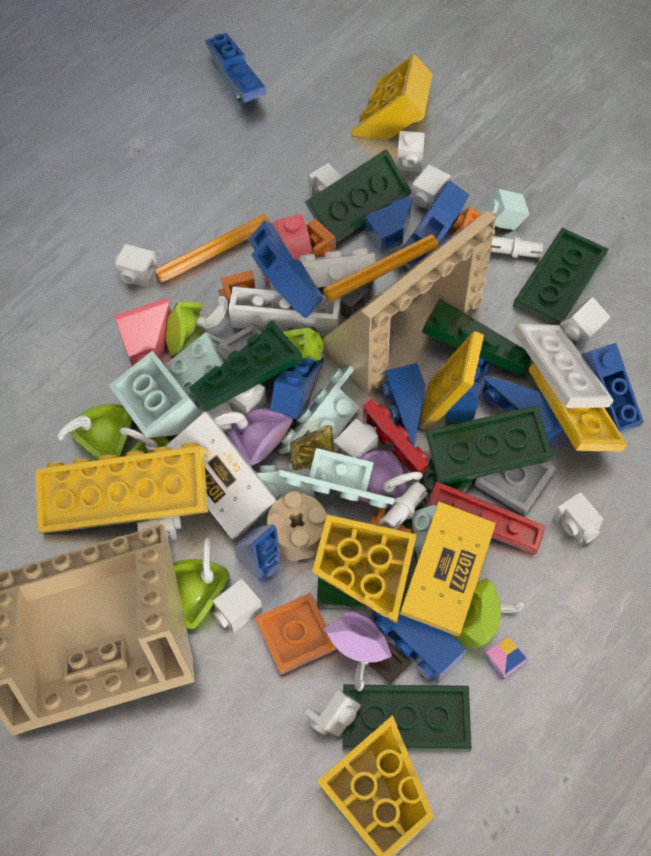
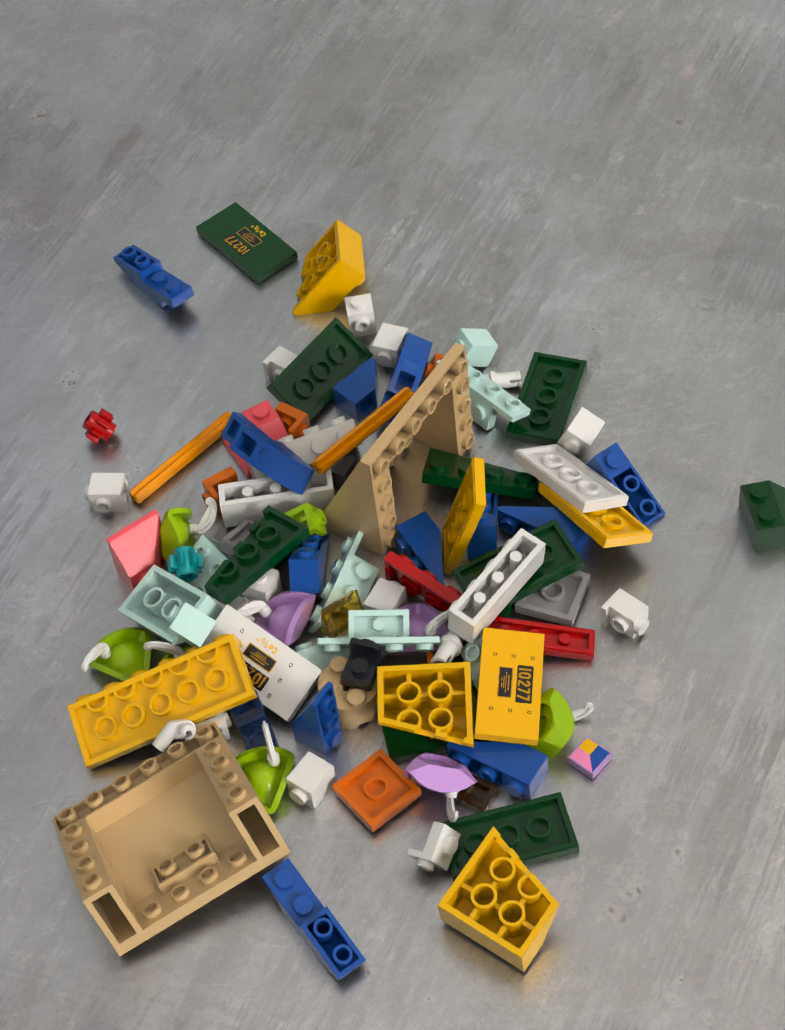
camera: 10 degrees left, 10 degrees down
none -> red gear [82,408,116,444]
none -> white arm [152,719,197,752]
none -> light aqua brick [165,602,217,648]
none -> teal gear [167,546,204,582]
none -> dark green tile [196,202,298,284]
none -> dark blue slope [230,690,280,750]
none -> blue slope [261,858,366,981]
none -> black bracket [340,638,383,691]
none -> light aqua bracket [436,359,531,431]
none -> white brick [447,528,546,645]

